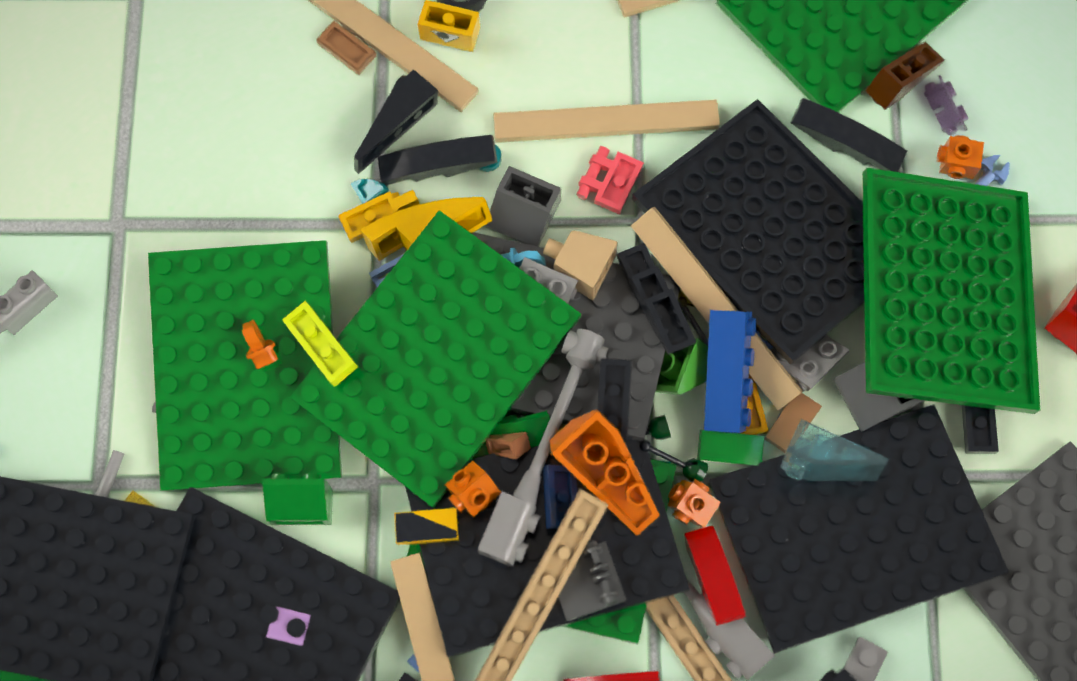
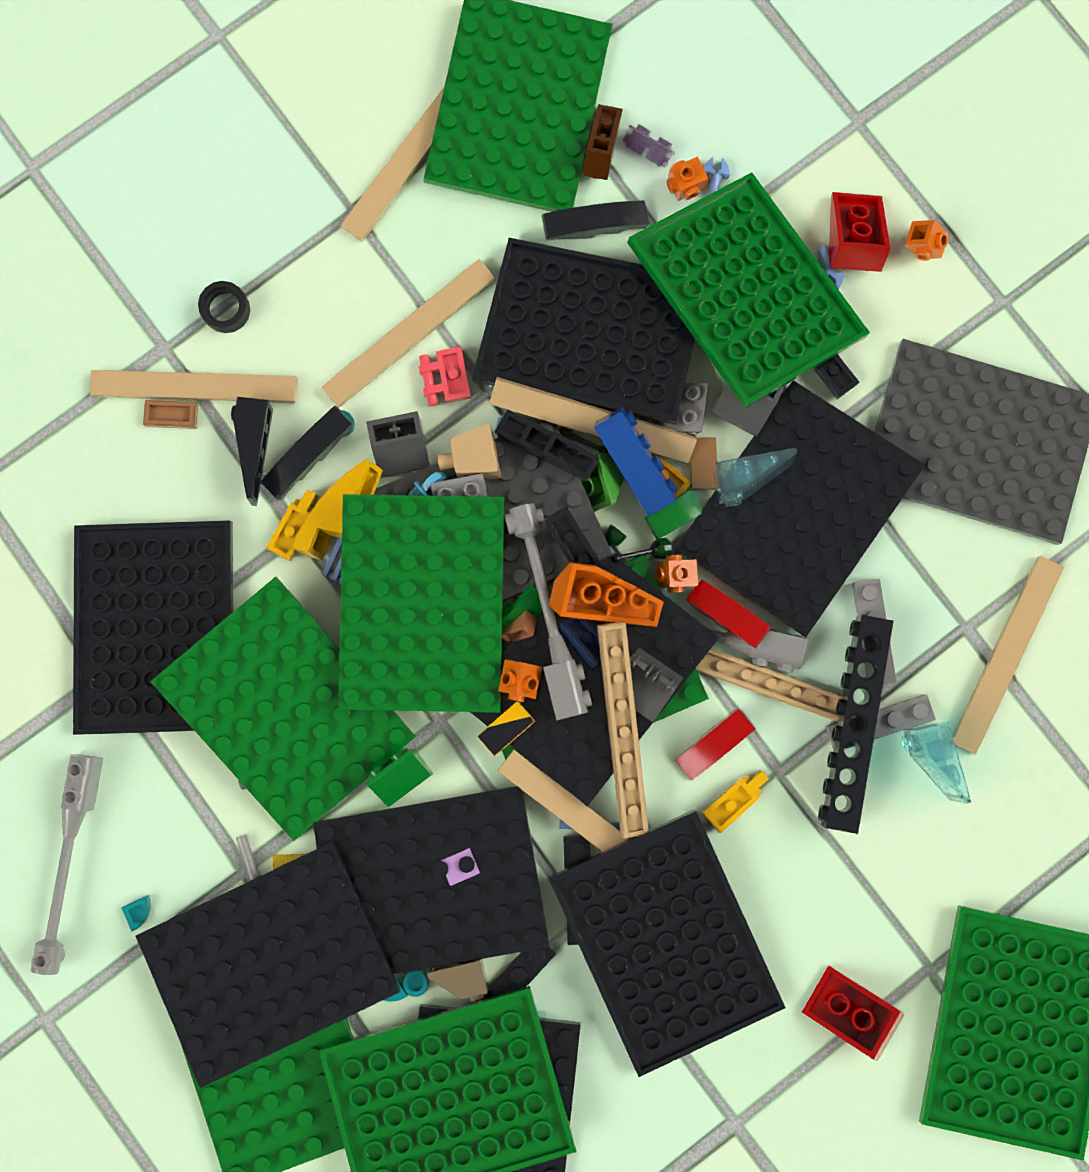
camera: 35 degrees left, 10 degrees up
orange piece [242,319,278,369] -> none
neon yellow plate [282,301,358,387] -> none
tile [351,179,390,204] -> none
yellow brick [417,0,480,52] -> none
none -> black plate [73,520,233,735]
none -> light blue bar [818,245,844,290]

